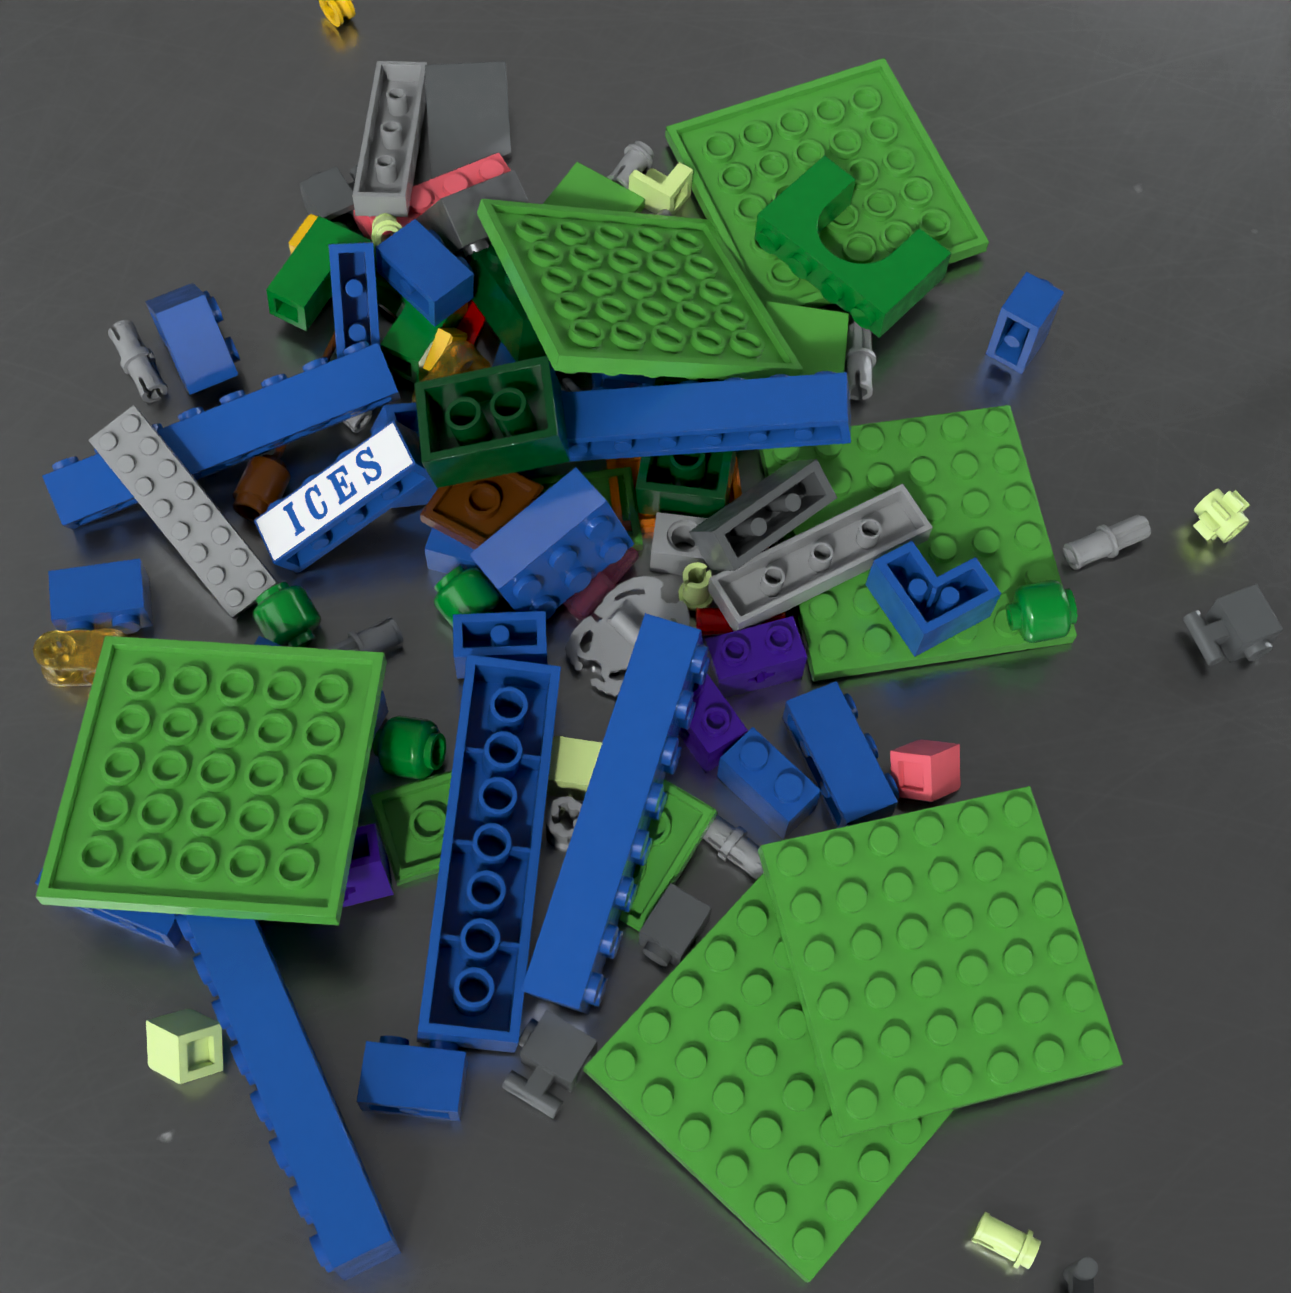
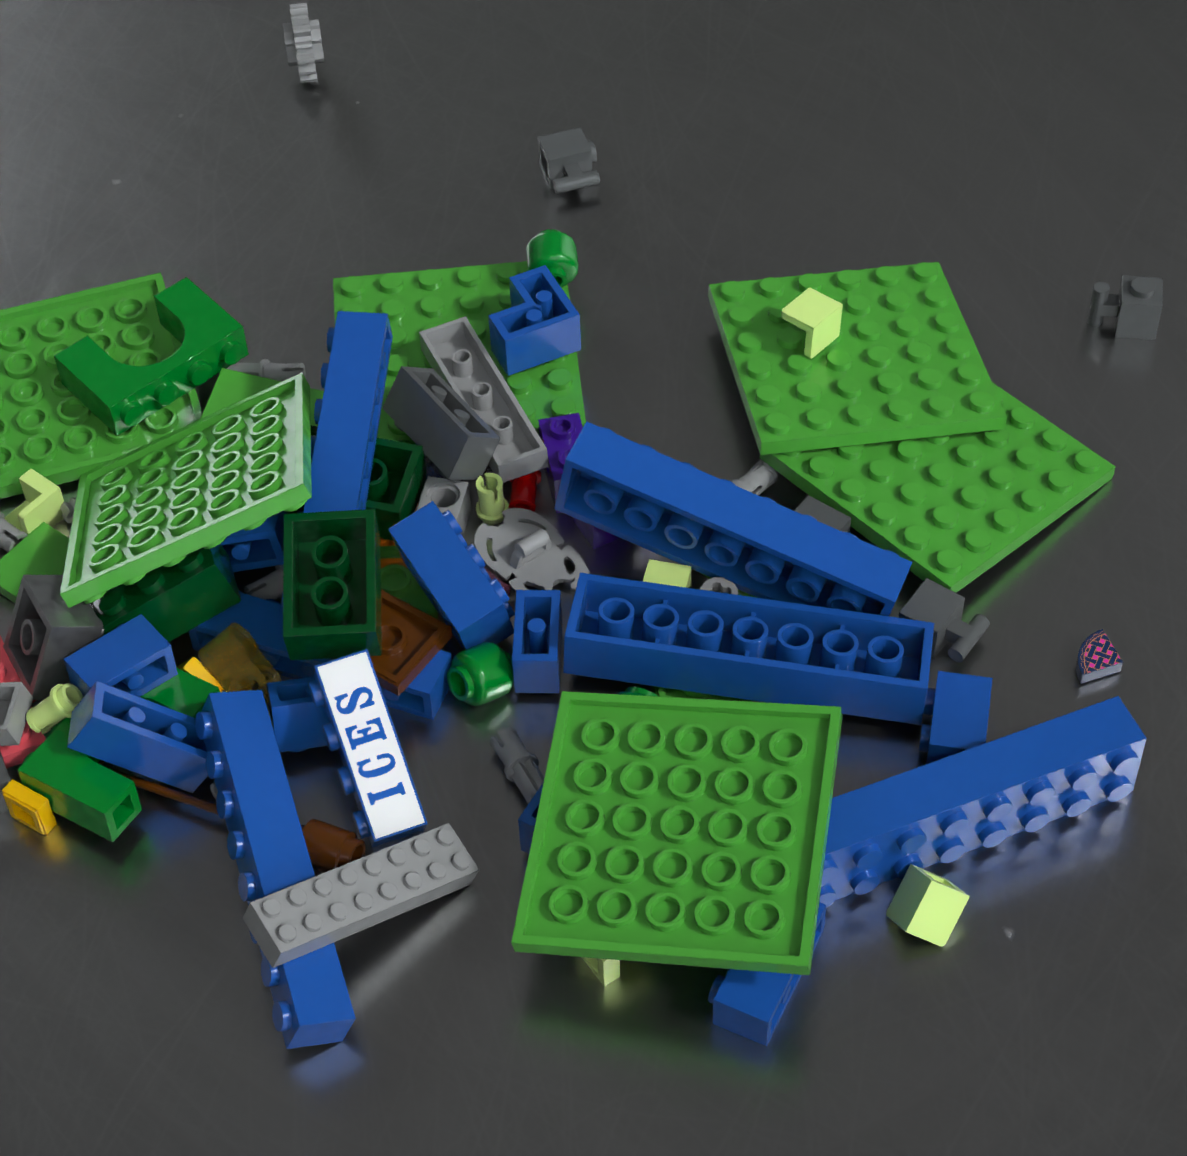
camera: 80 degrees left, 15 degrees down
clear yellow piece [33,628,128,687] -> none
blue brick [48,558,153,641] -> none
light grey pin [108,320,168,403] -> none
blue brick [145,283,240,395] -> none
green head [252,581,321,648] -> none
blue brick [717,727,821,840] -> none
blue brick [782,681,899,828] -> none
coral panel [890,739,961,802] -> none
yellowish green pin [971,1211,1041,1269] -> none
blue brick [986,272,1064,374] -> none
light grey axle [1063,515,1151,570] -> none
yellowish green gear [1193,488,1250,543] -> none
none -> yellowish green panel [781,287,843,359]
none -> dark blue tile [1076,629,1123,684]

